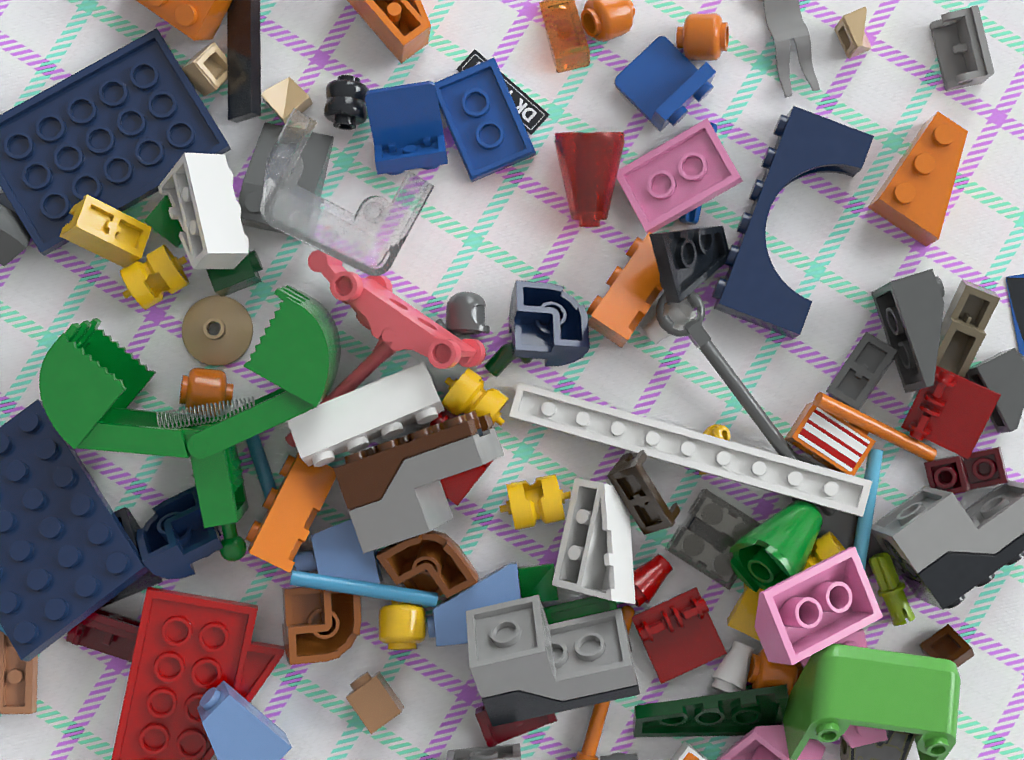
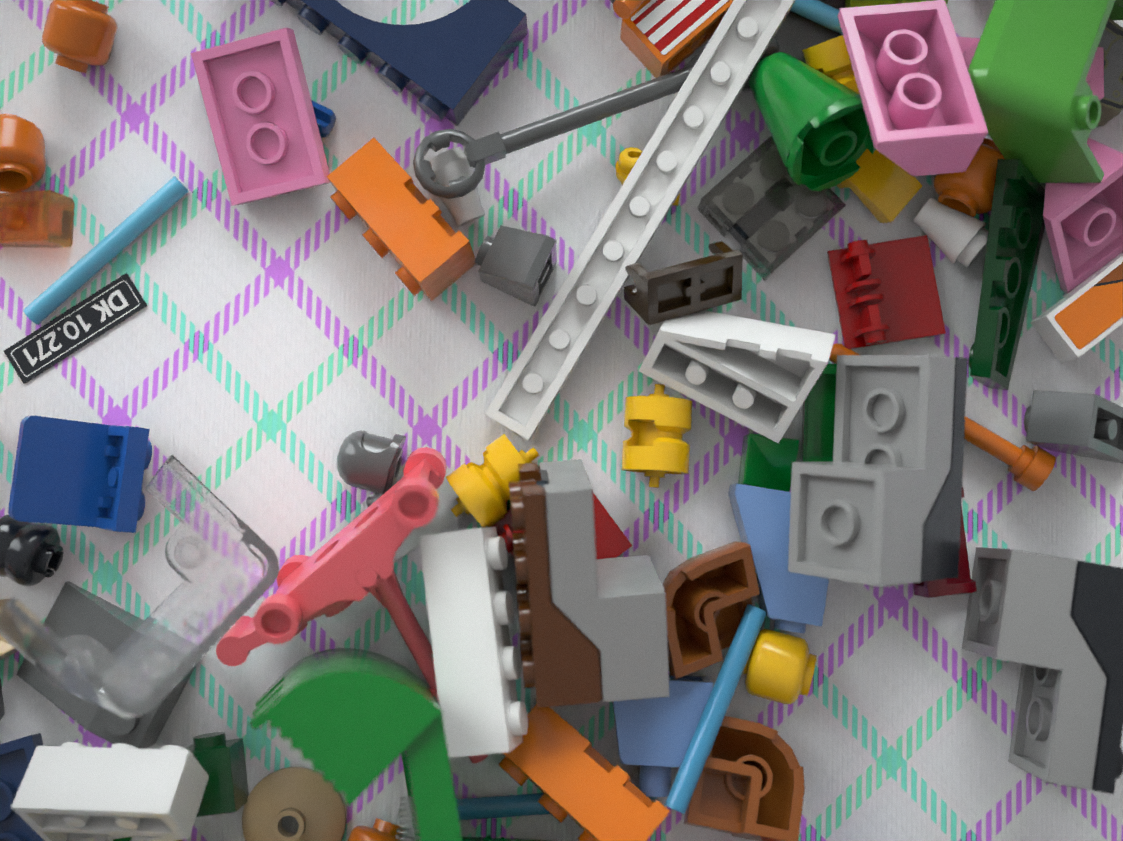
camera: 70 degrees left, 0 degrees up
medium nougat brick [346,671,404,734] -> none
blue tile [435,58,536,182] -> none
dark green arm [484,342,534,377] -> none
dark blue brick [509,280,590,367] -> none
clear red cone [554,132,625,227] -> none
blue bracket [614,36,716,132] -> none
red cone [634,554,673,607] -> none
black wing [649,226,729,303] -> none
none -> medium azure bar [23,176,189,325]
none -> dark grey slope [475,225,557,307]

